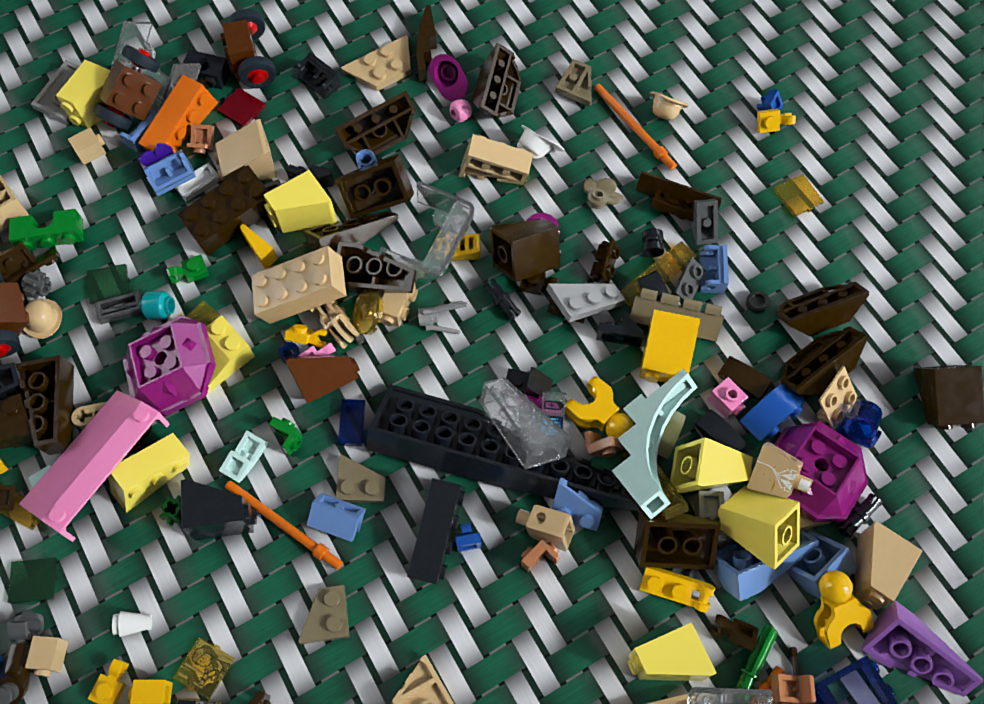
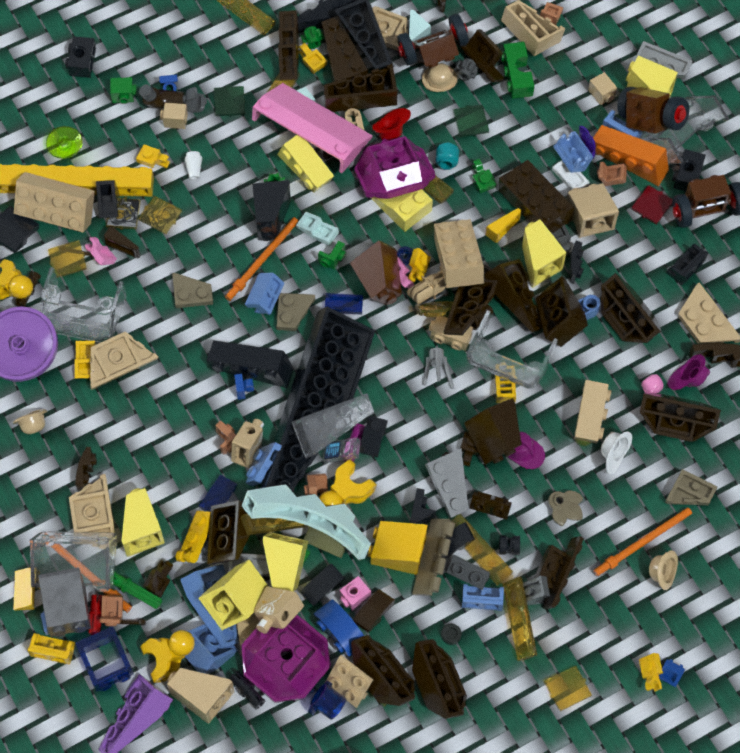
camera: 90 degrees right, 0 degrees up
flat silver tile [95,291,142,325] -> none
black pin [483,278,521,321] -> none
none -> clear blue tile [199,474,237,512]
none -> red piece [372,108,411,140]
none -> clear yellow tile [502,577,537,661]

